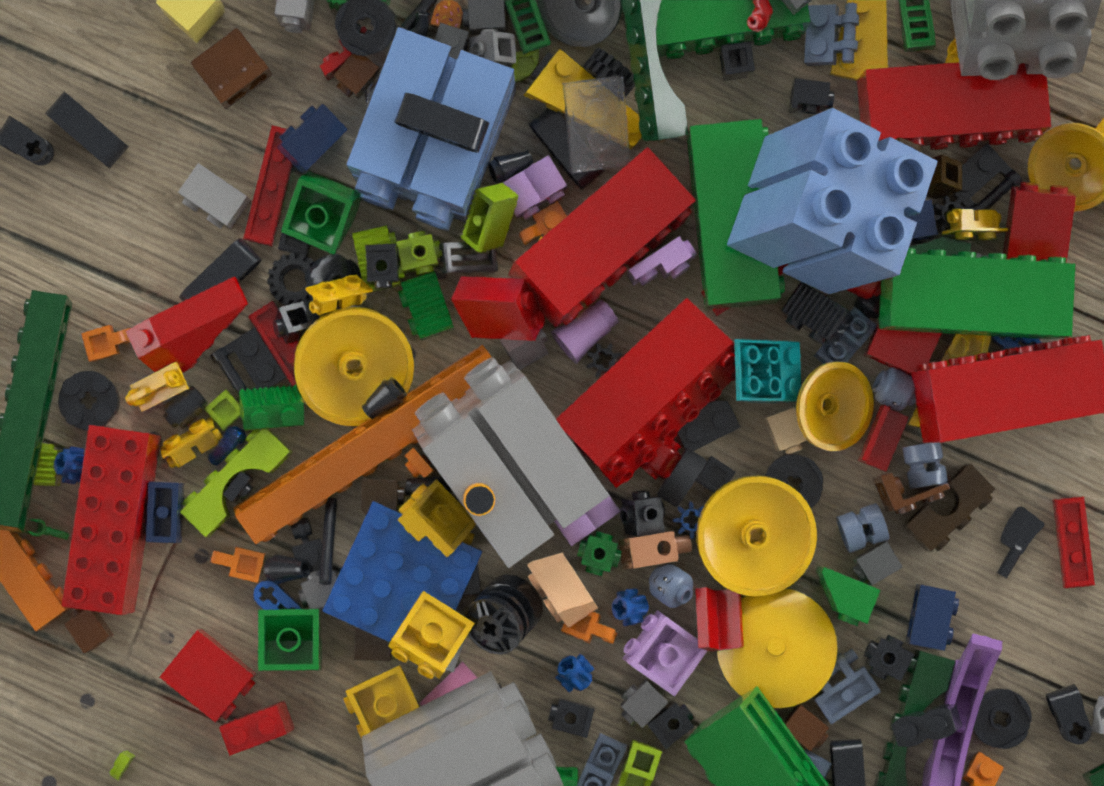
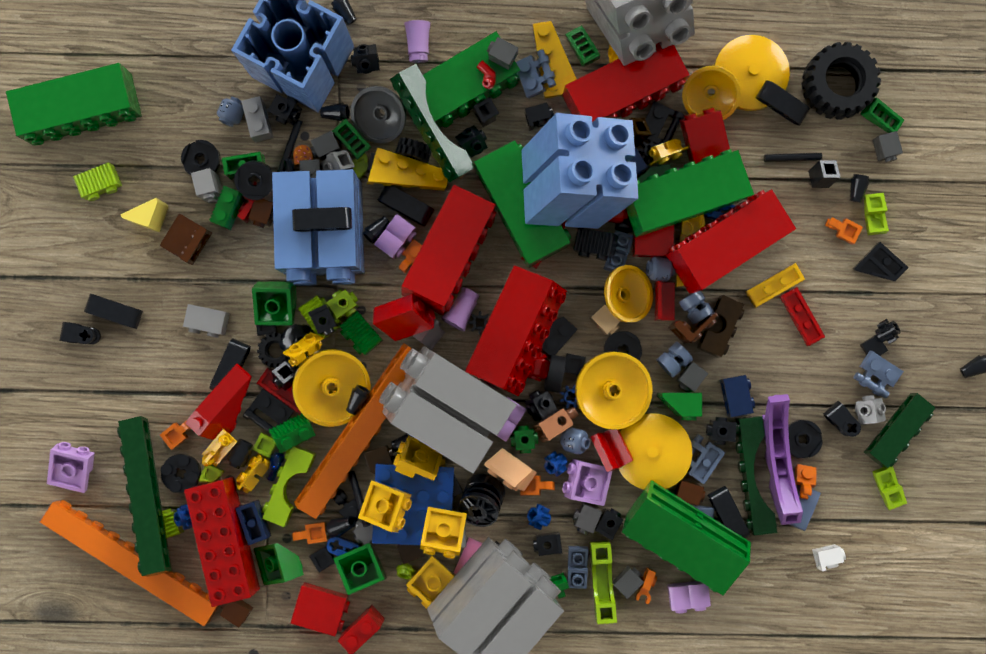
camera: 25 degrees left, 0 degrees up
green hand [25,518,70,540] -> none
black plate [223,471,254,502] -> none
red tile [243,125,293,247] -> none
dark blue brick [277,104,348,173] -> none
orange plate [404,448,434,479] -> none
black tile [439,242,498,274] -> none
lime brick [461,183,519,253] -> none
black tile [463,483,495,516] -> none
clear tile [563,75,630,173] -> none
lavender plate [627,237,697,286] -> none
teal slope [734,339,802,404] -> none
black brick [892,704,963,747] -> none
black piece [996,506,1045,579] -> none
none -> lime tile [198,465,225,483]
none -> green brick [209,186,245,231]
none -> green slope [253,543,304,586]
none -> black tile [309,546,335,573]
none -> yellow plate [358,480,412,532]
none -> lime plate [396,563,415,580]
none -> black brick [455,125,488,158]
none -> yellow tile [745,263,805,308]

